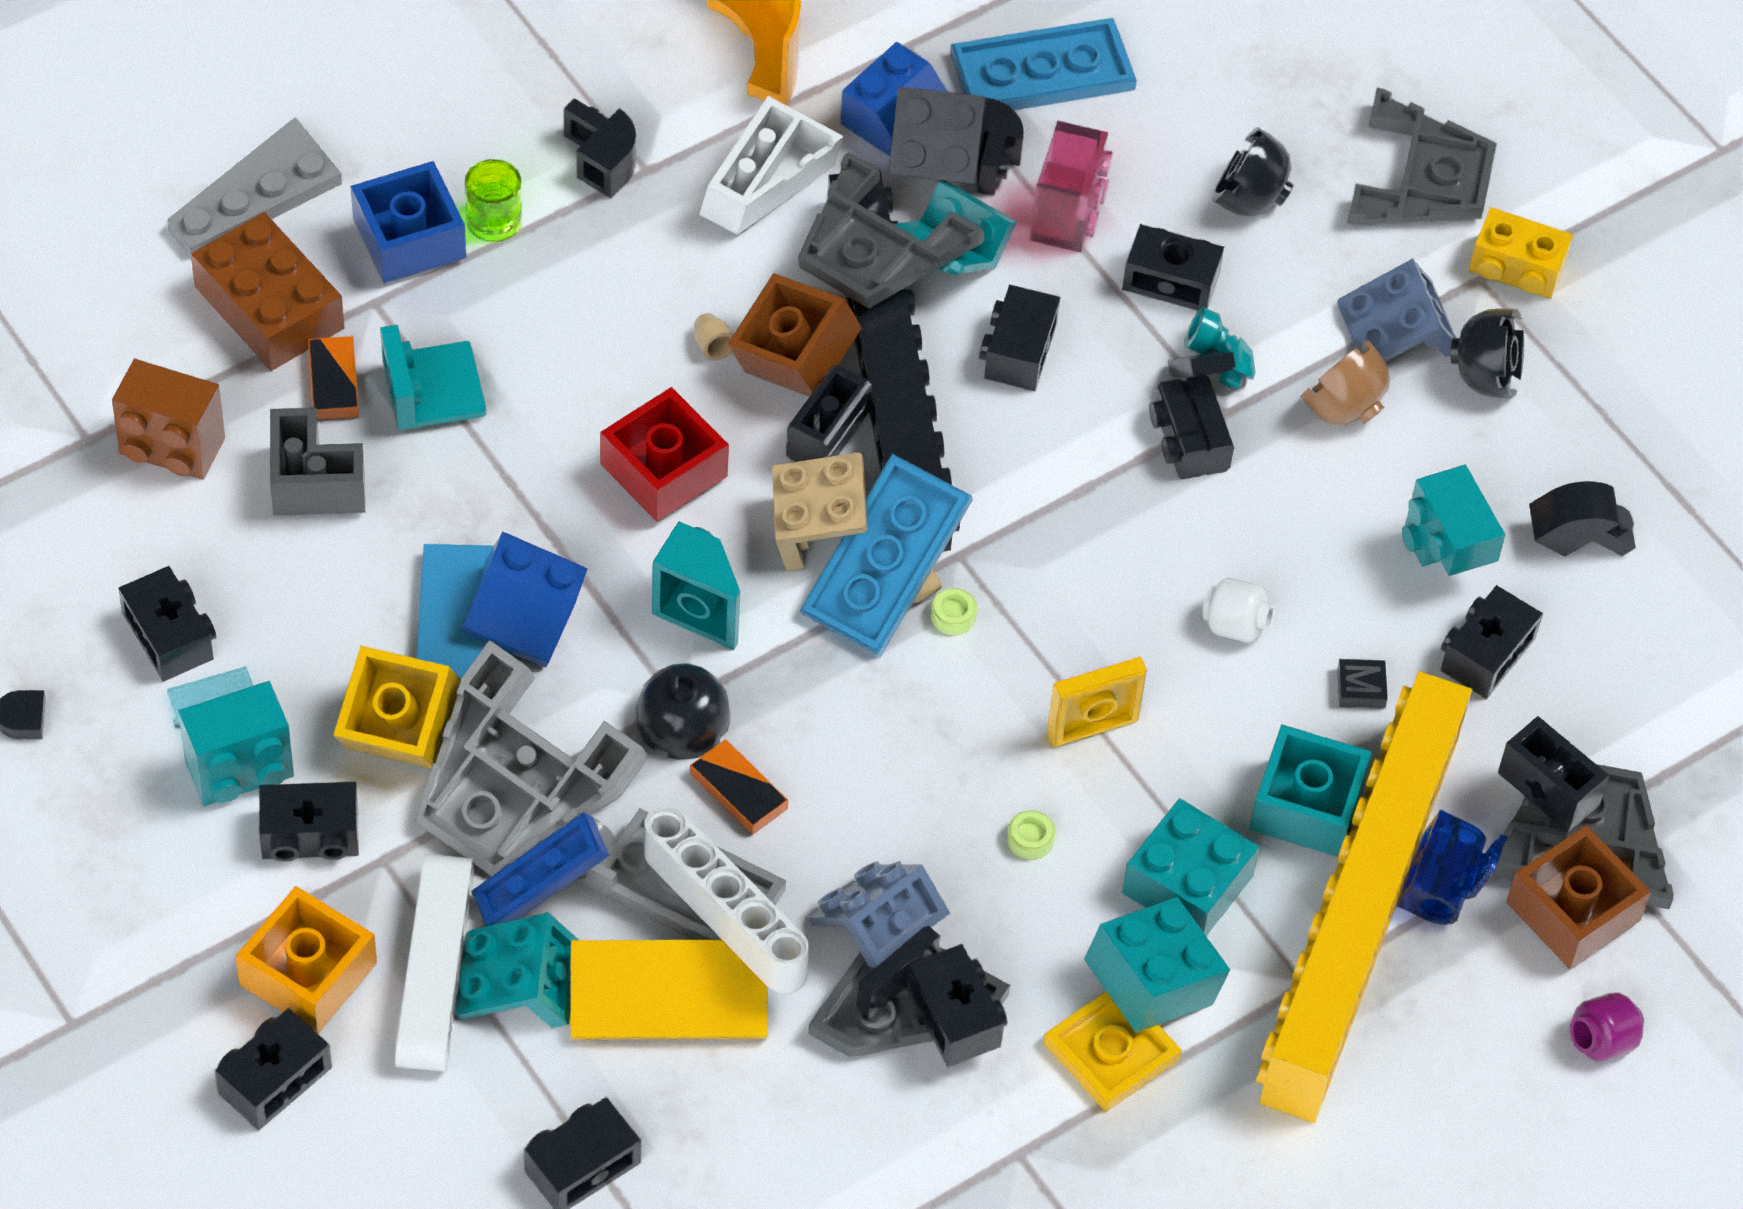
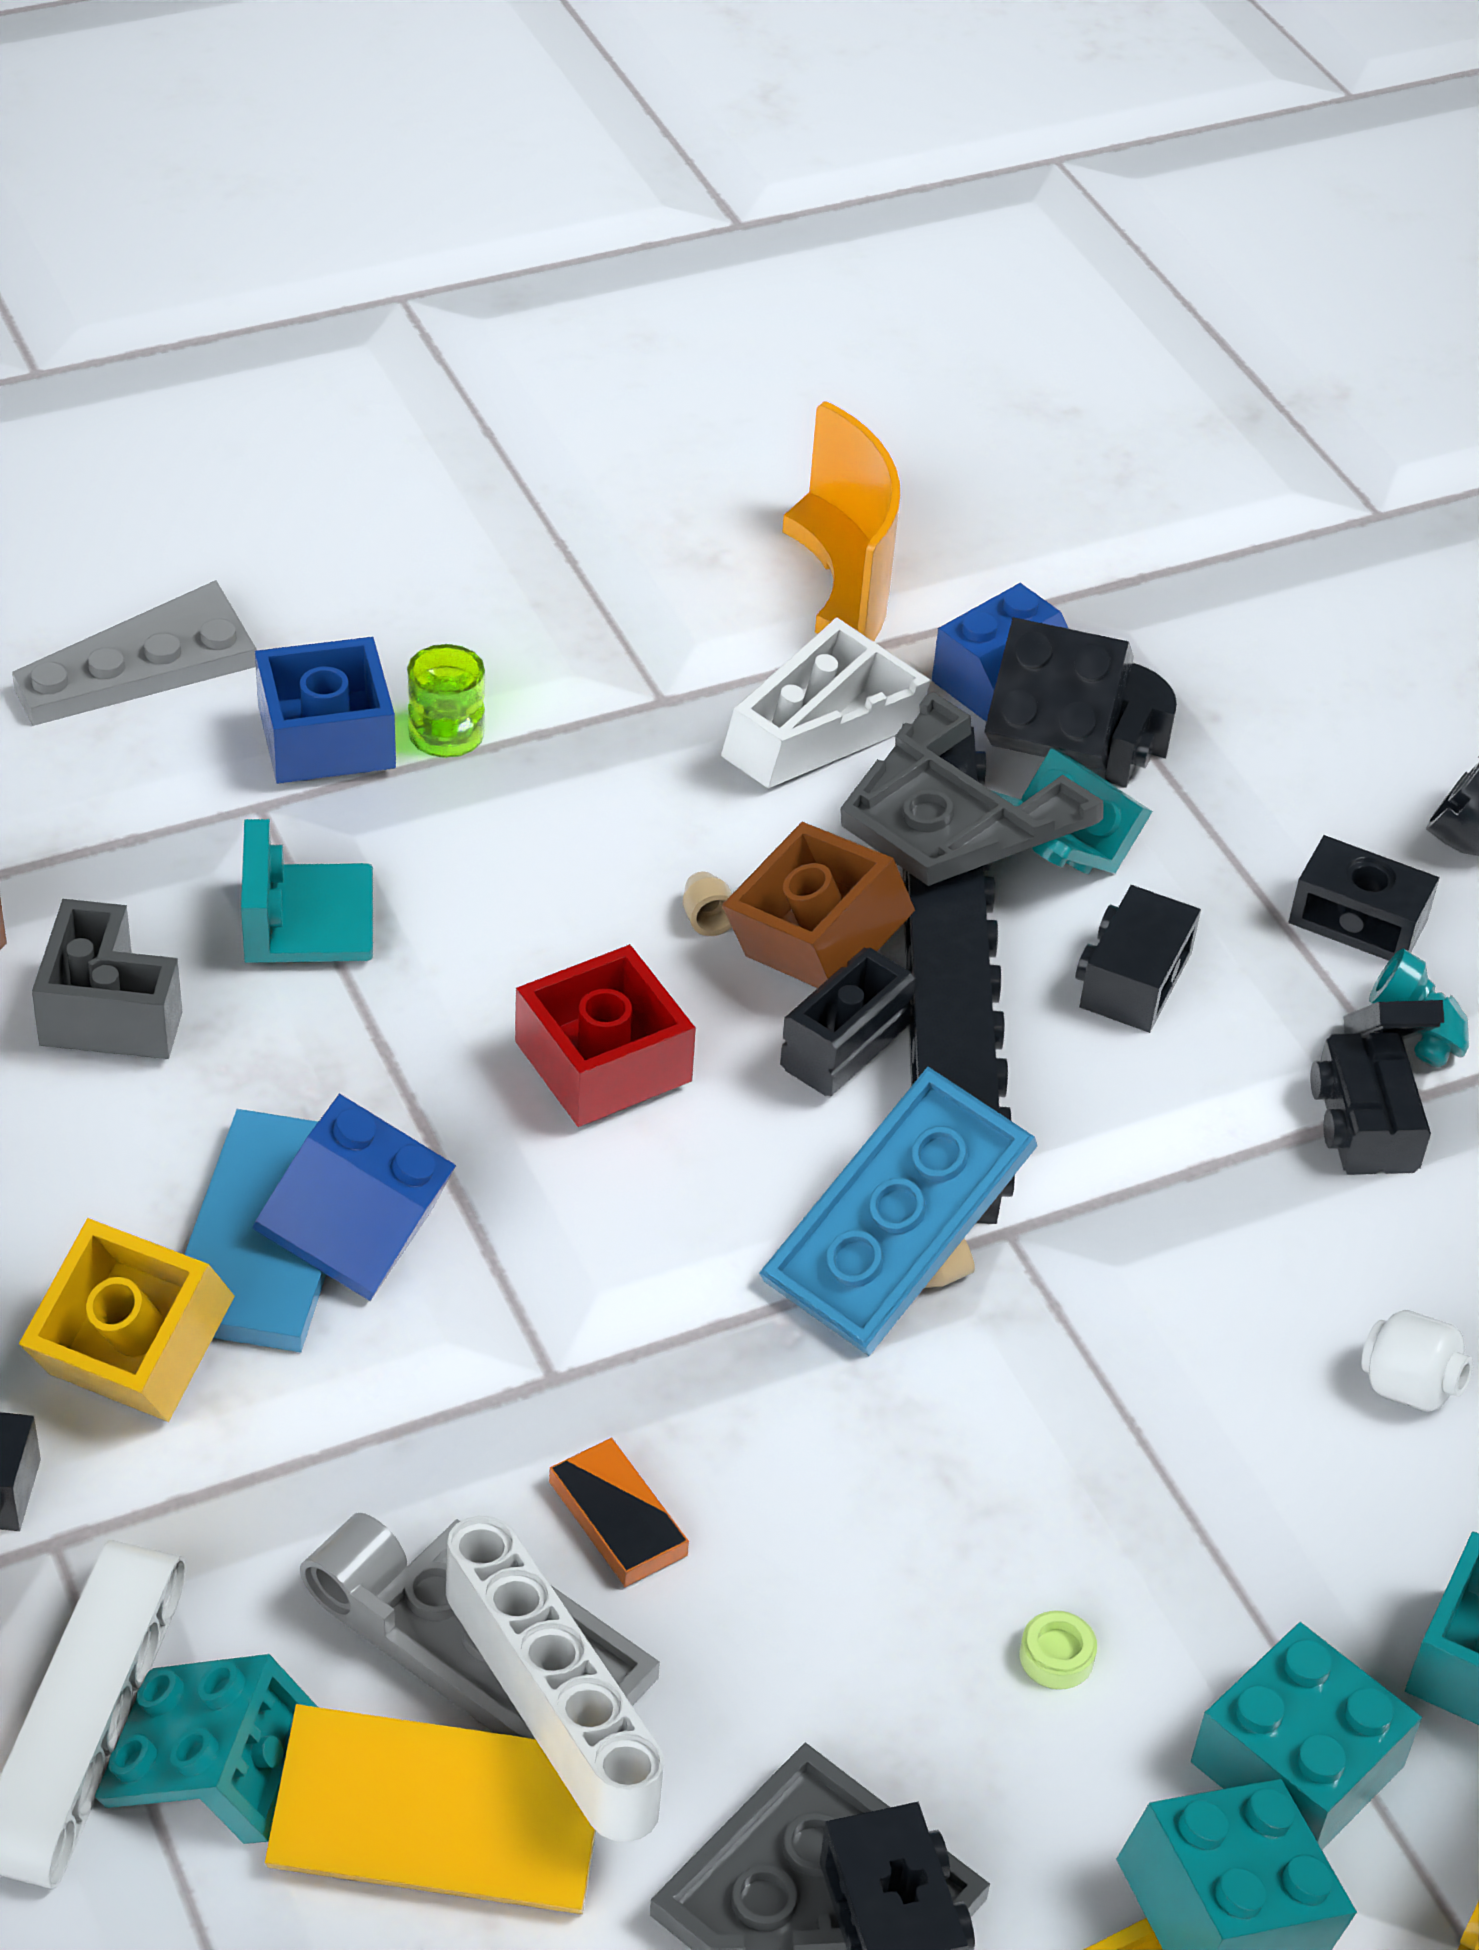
camera: 10 degrees right, 10 degrees down
dark orange brick [191,212,345,371] -> none
black tile [308,336,359,420] -> none
light grey wedge [414,640,649,877] -> none
blue tile [471,812,610,926] -> none
black brick [564,98,636,199] -> none
black cylinder [636,663,730,760] -> none
teal slope [652,521,740,650] -> none
tan bracket [772,453,868,571] -> none
sand blue bracket [808,862,950,967] -> none
black tile [857,925,940,1019] -> none
yellowish green tile [930,588,977,635] -> none
dark azure tile [950,18,1137,110] -> none
clear pink brick [1030,121,1113,253] -> none
yellow tile [1046,656,1147,747] -> none

